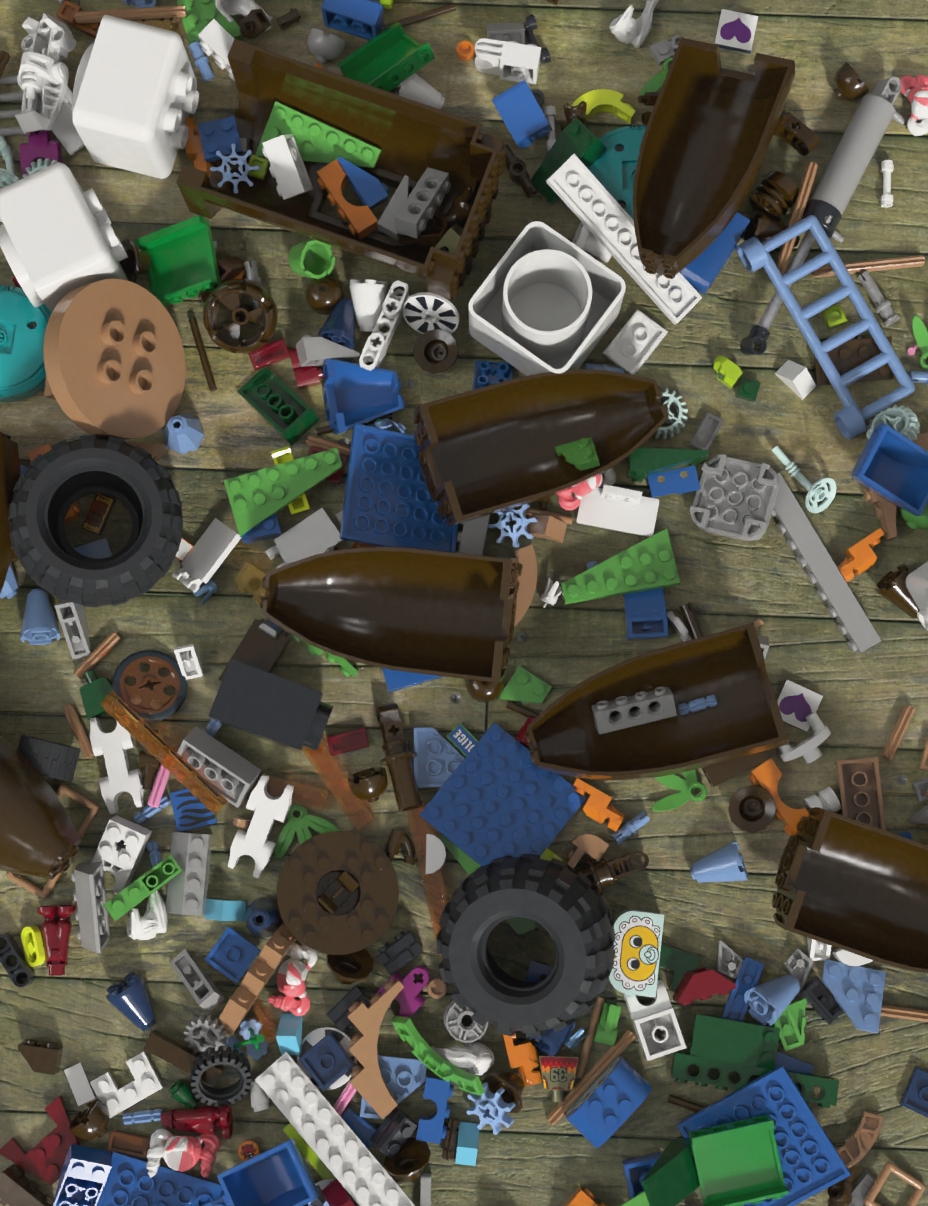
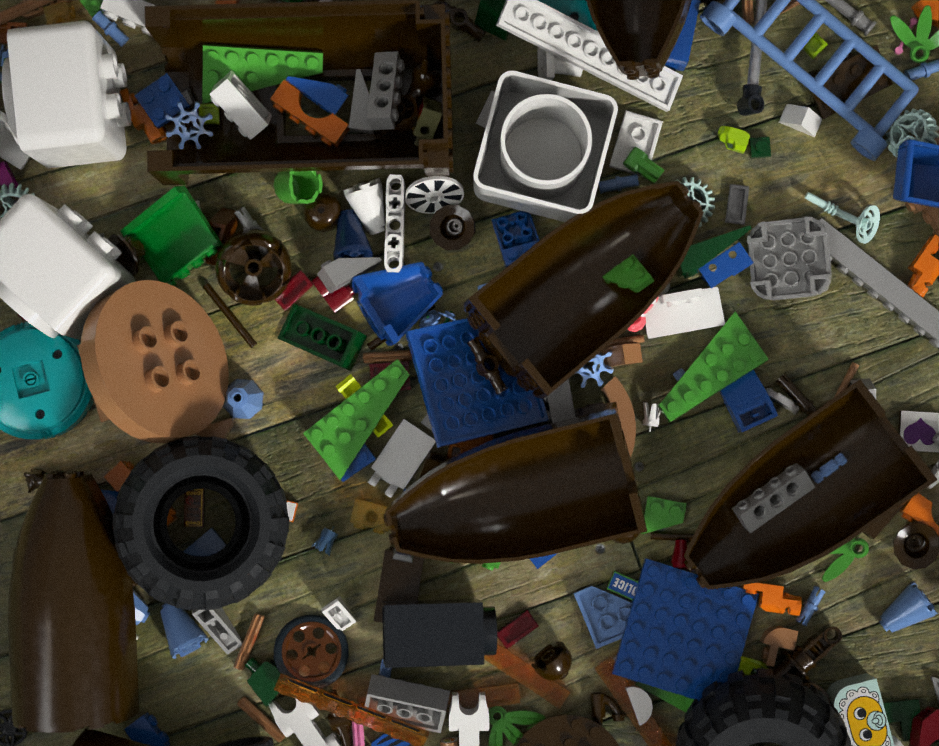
camera: 20 degrees left, 5 degrees up
white tile [172,518,242,593] -> none
dark brown piece [376,703,422,812] -> none
none -> dark brown pin [467,337,508,395]
none -> bright green piece [623,147,664,184]

